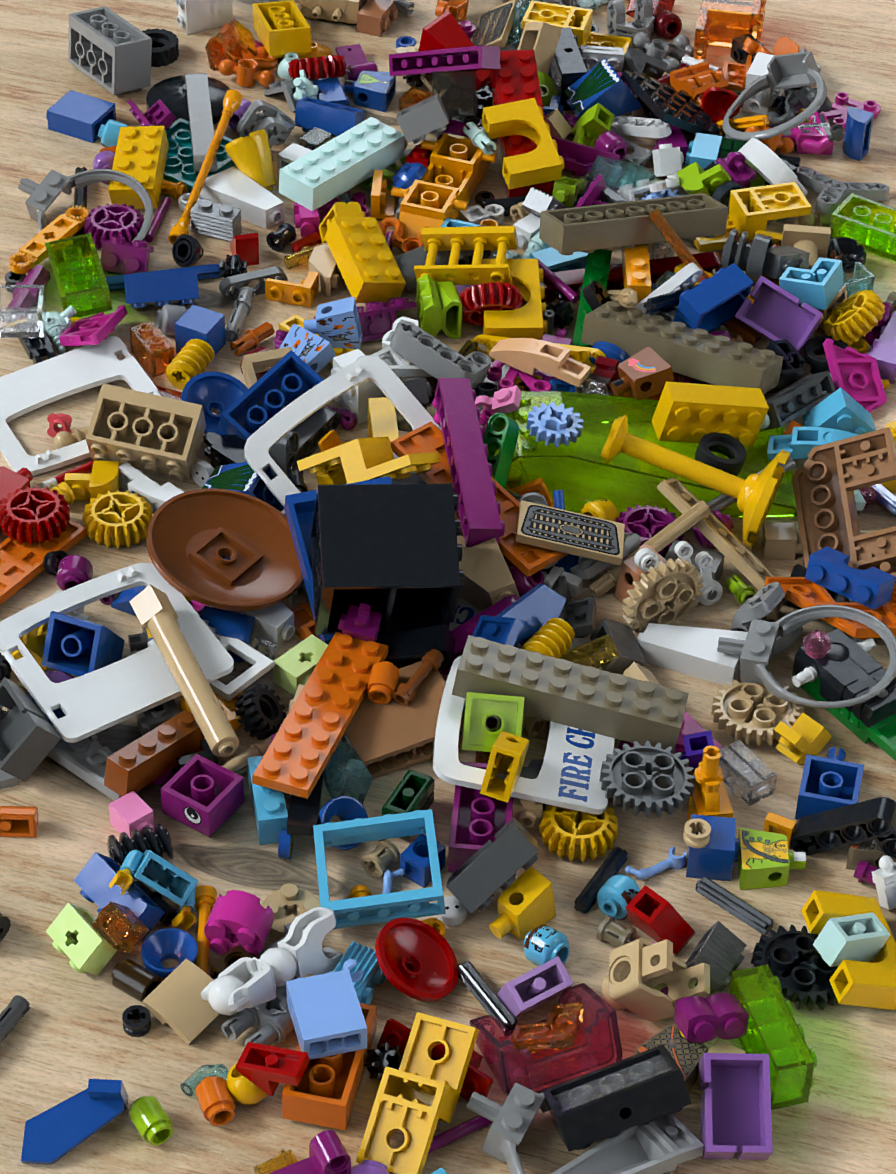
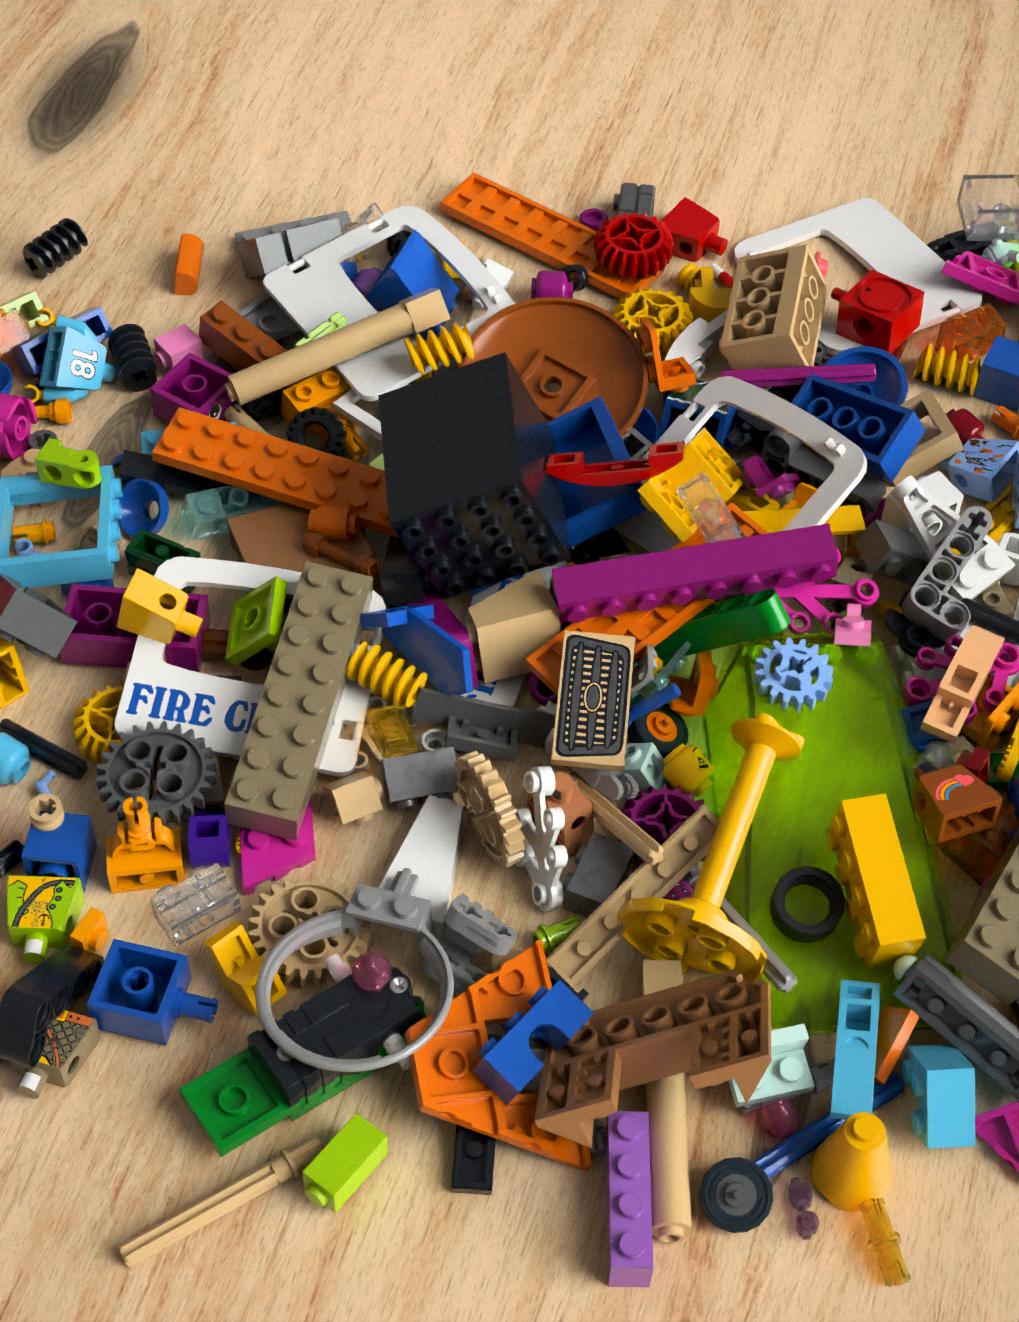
camera: 90 degrees right, 10 degrees up
none -> lime leg [35,438,102,489]
none -> lime axle [294,312,348,347]
none -> yellow piece [404,319,474,375]
none -> red slope [545,441,686,486]
none -> orange bracket [636,316,697,393]
none -> clear brick [675,471,746,543]
none -> magenta axle [720,363,876,387]
none -> magenta bracket [742,456,800,499]
none -> red piece [831,269,925,354]

